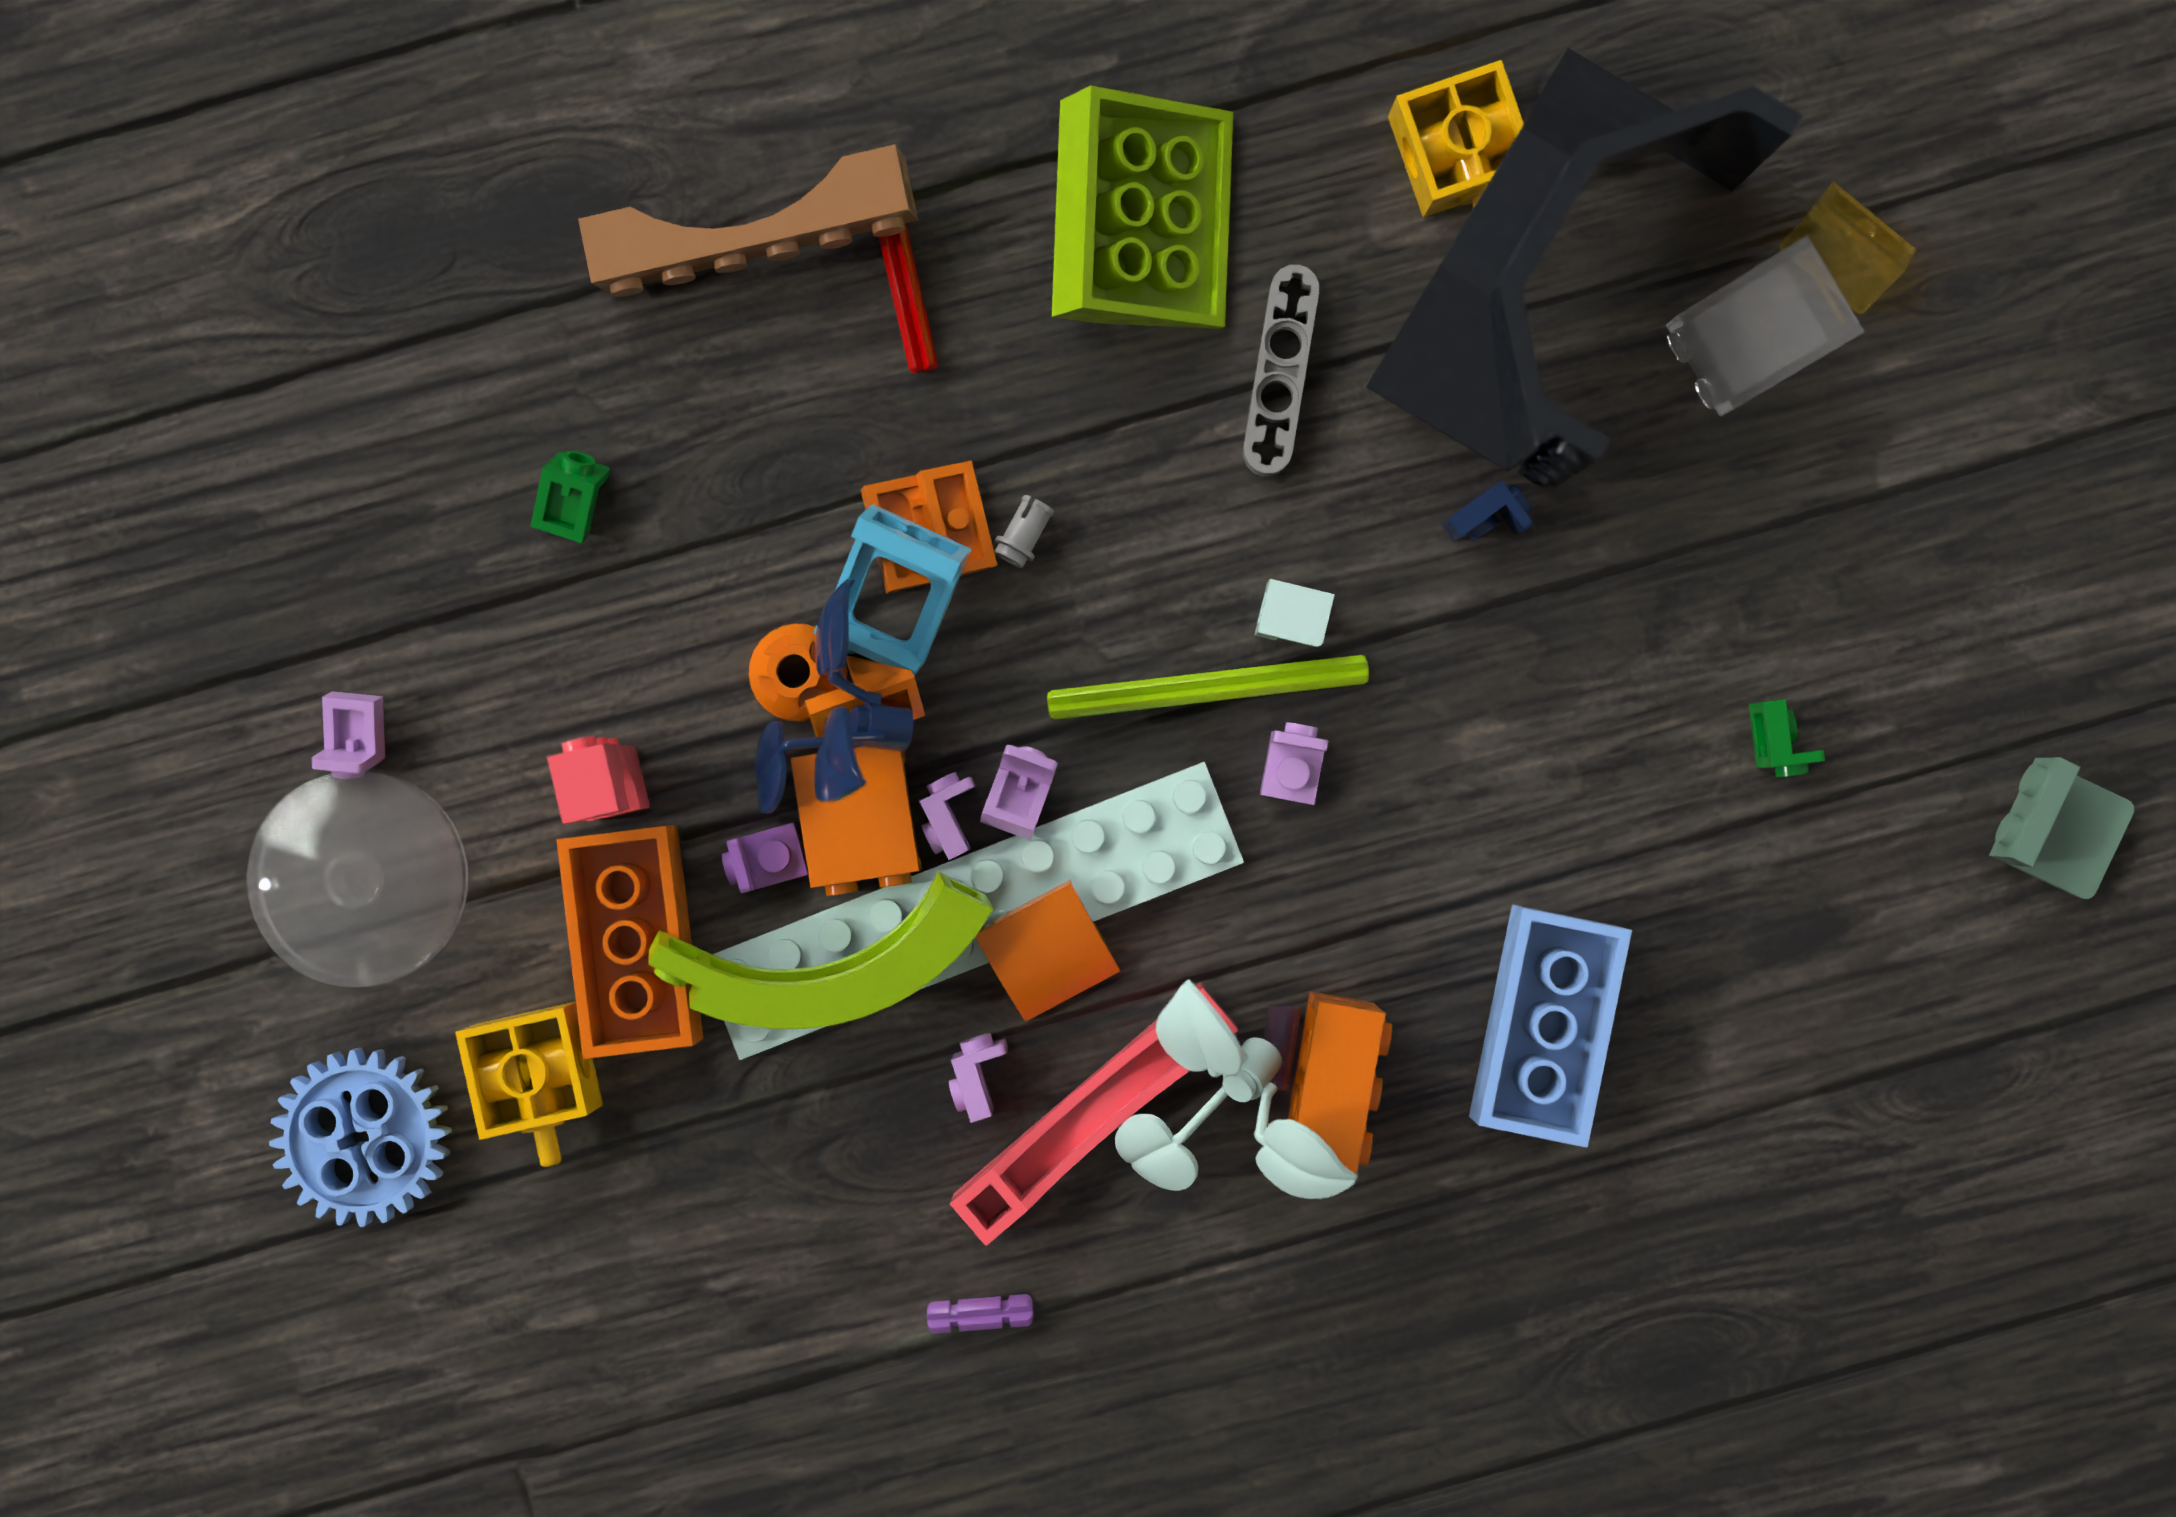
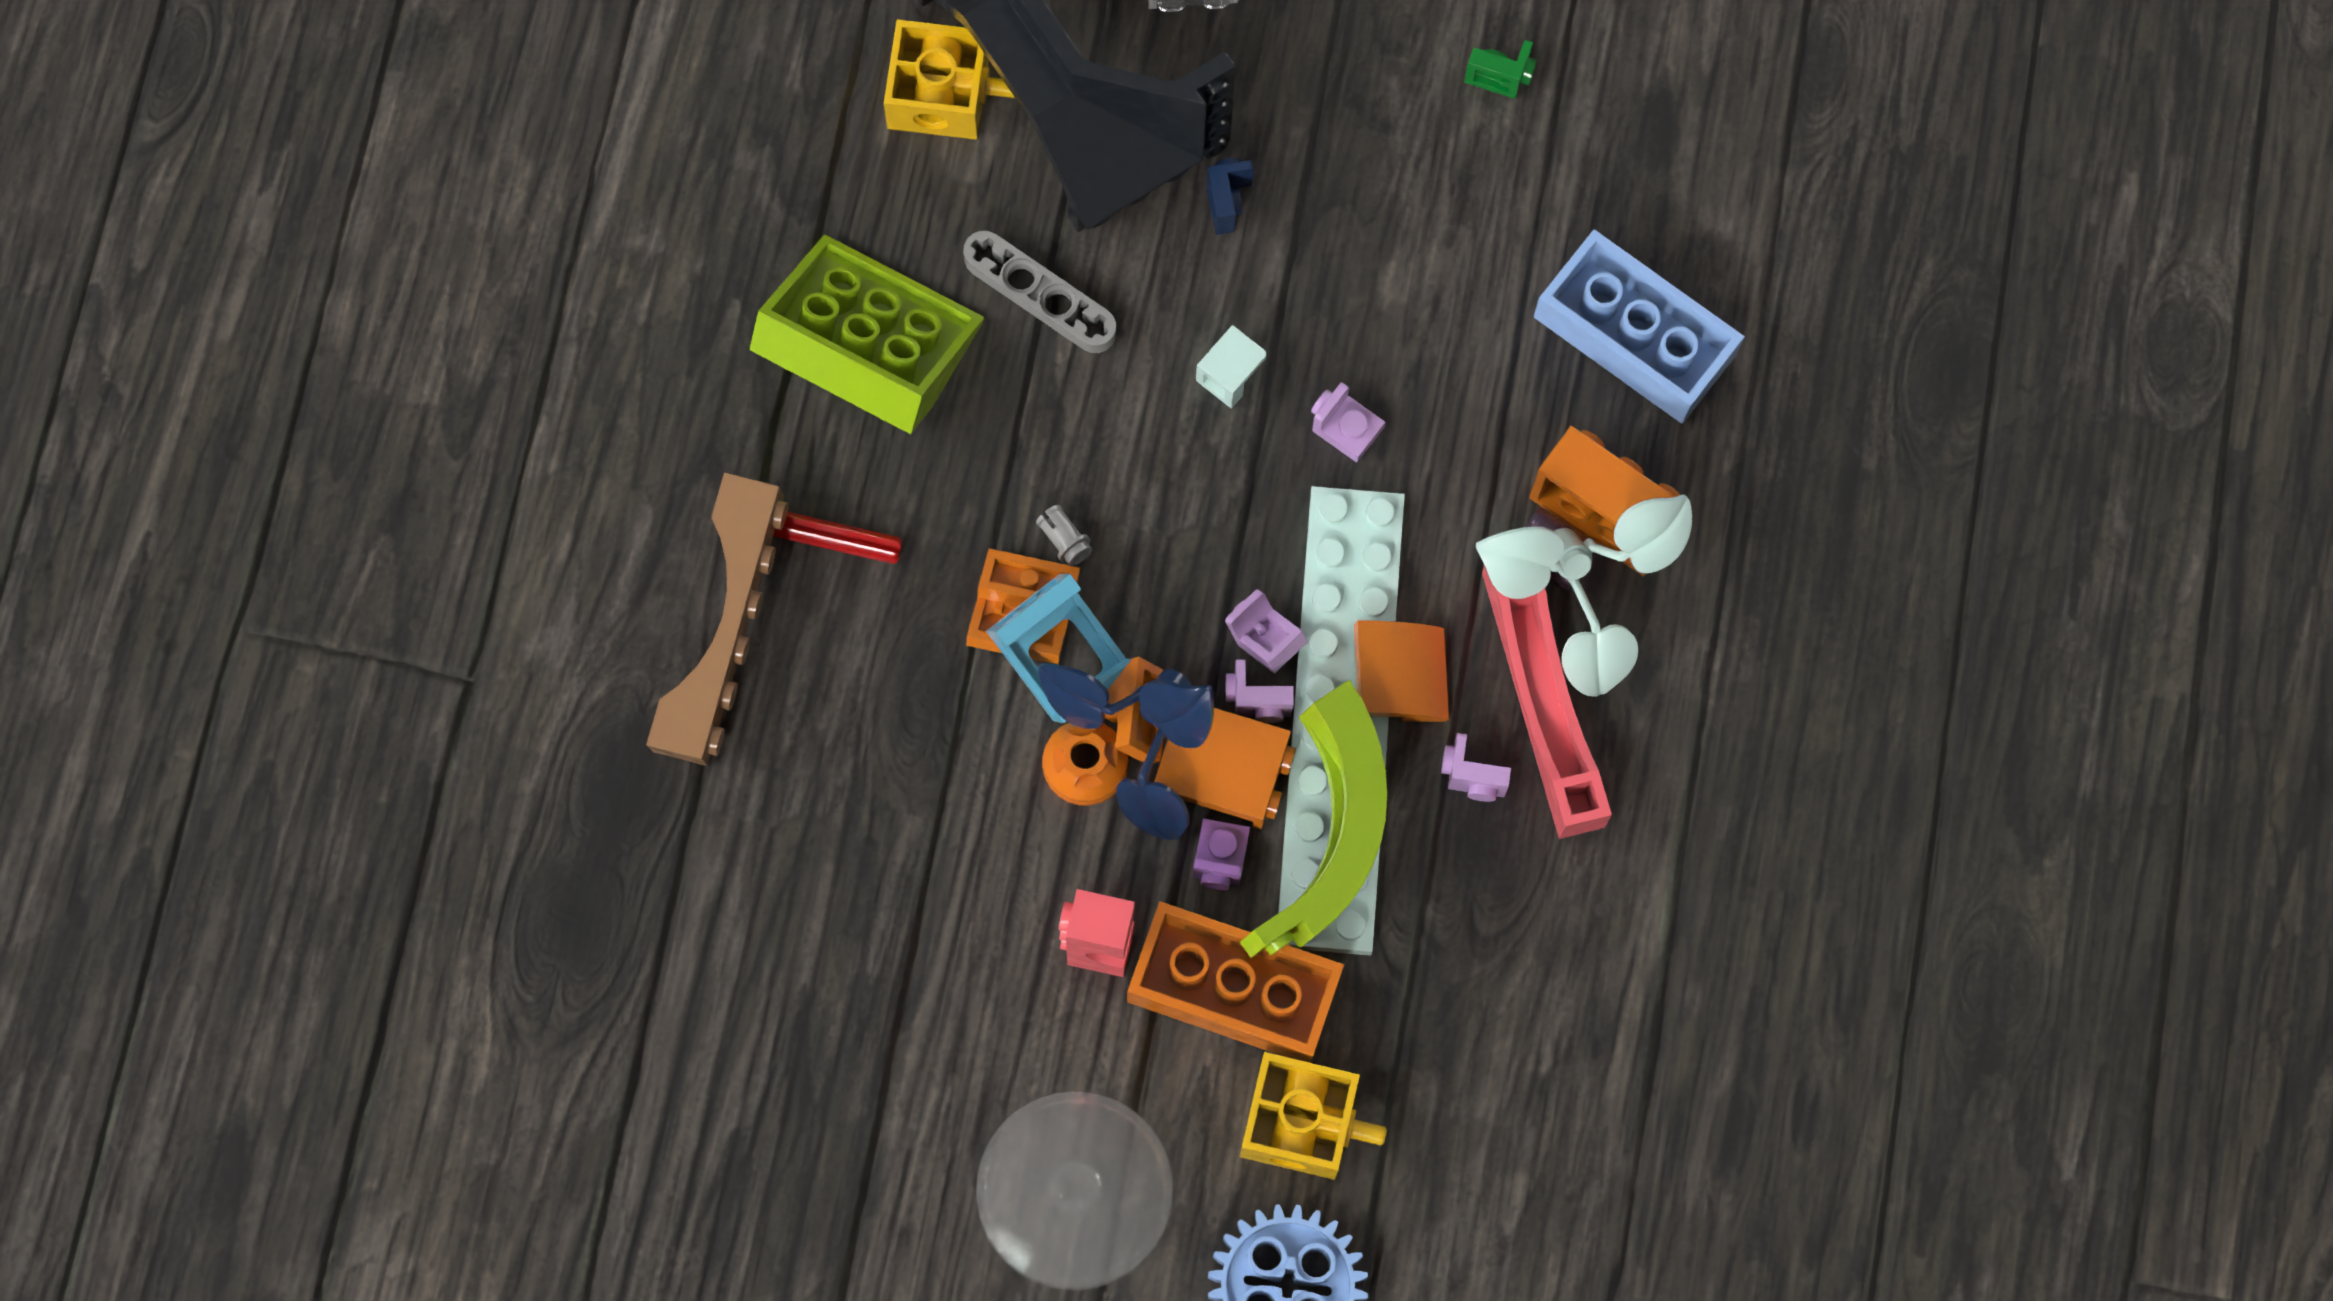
camera: 60 degrees left, 15 degrees down
lavender bracket [312,691,385,779] -> none
green bracket [530,451,610,543] -> none
medium lavender axle [927,1294,1034,1334] -> none
lime axle [1047,655,1369,720] -> none

